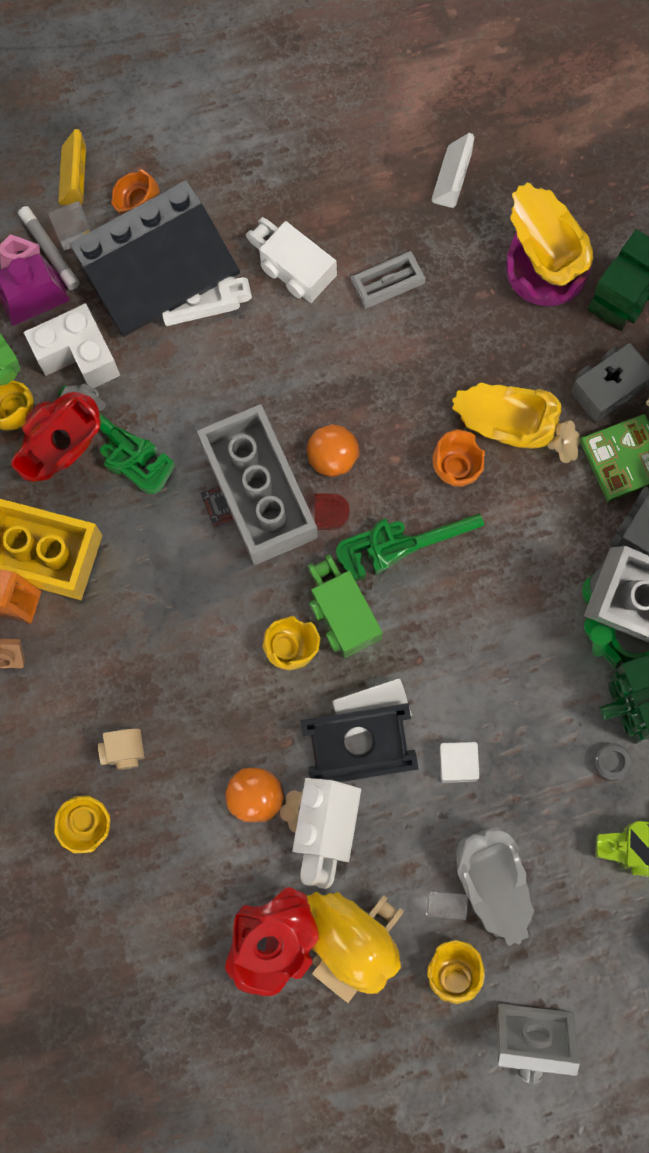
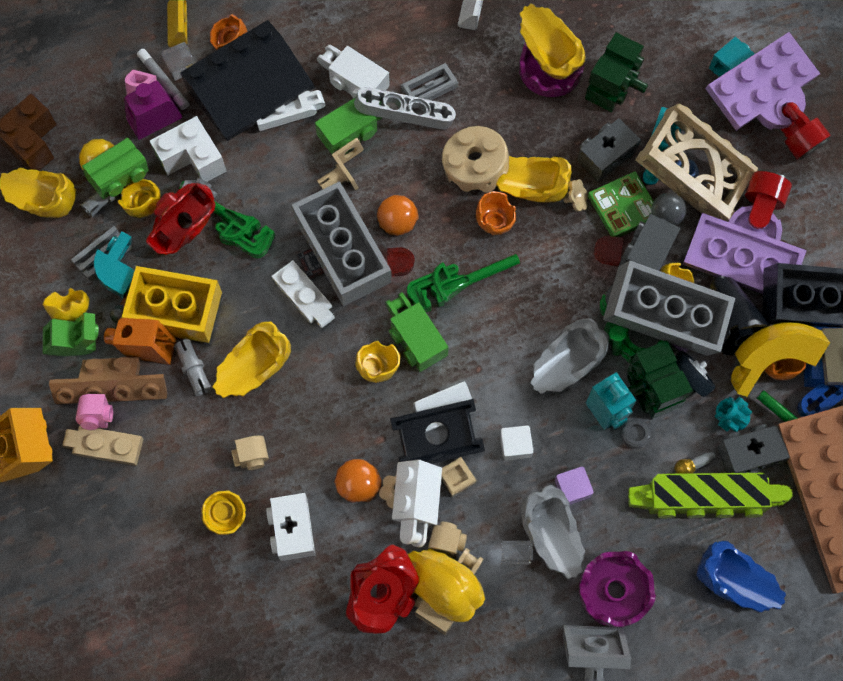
camera: 10 degrees left, 5 degrees down
yellow hair [427,940,485,1004] -> none
none -> light grey pin [174,339,212,396]
none -> yellow hair [213,321,291,398]
none -> white brick [266,493,315,561]
none -> white hinge [272,260,335,328]
none -> bright green brick [315,97,390,154]
none -> tan bracket [317,138,364,190]
none -> light grey beam [354,87,456,130]
none -> tan plate [428,522,467,559]
none -> tan tile [441,457,476,497]
none -> tan plate [442,126,509,193]
none -> light grey hair [530,318,609,394]
none -> lavender piece [555,467,594,505]
none -> magenta plate [579,551,656,628]
none -> teal brick [586,372,636,431]
none -> clear red tile [594,236,624,266]

